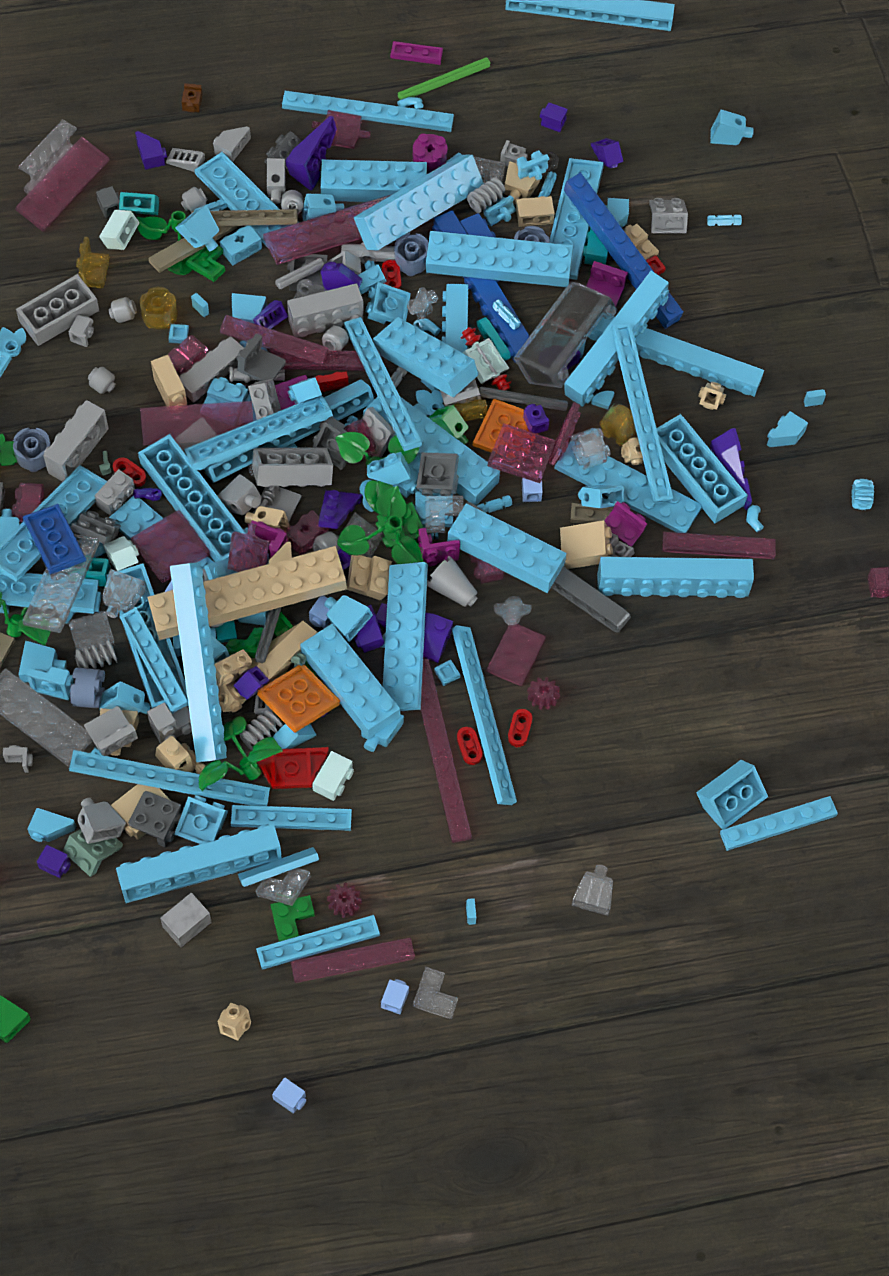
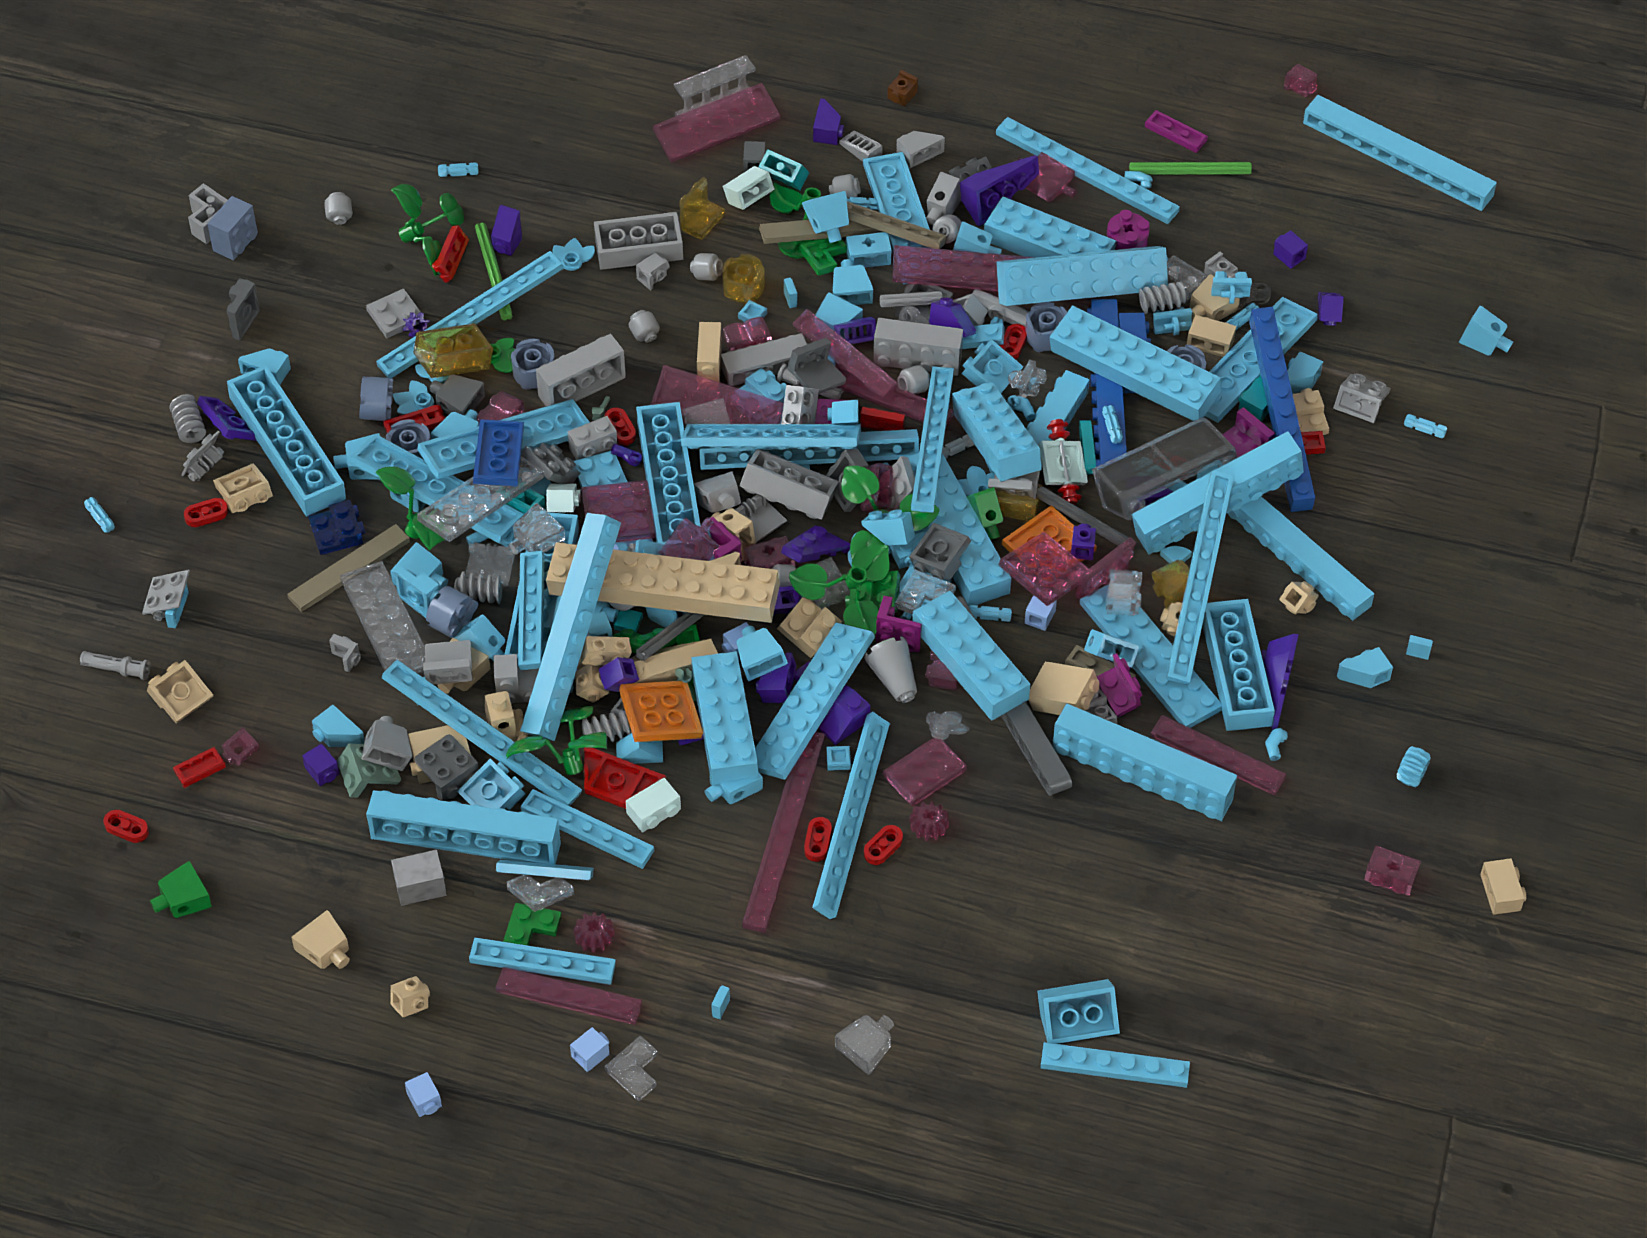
camera: 30 degrees right, 10 degrees down
none -> tan torso [291,910,350,969]
none -> medium azure torso [833,259,873,305]

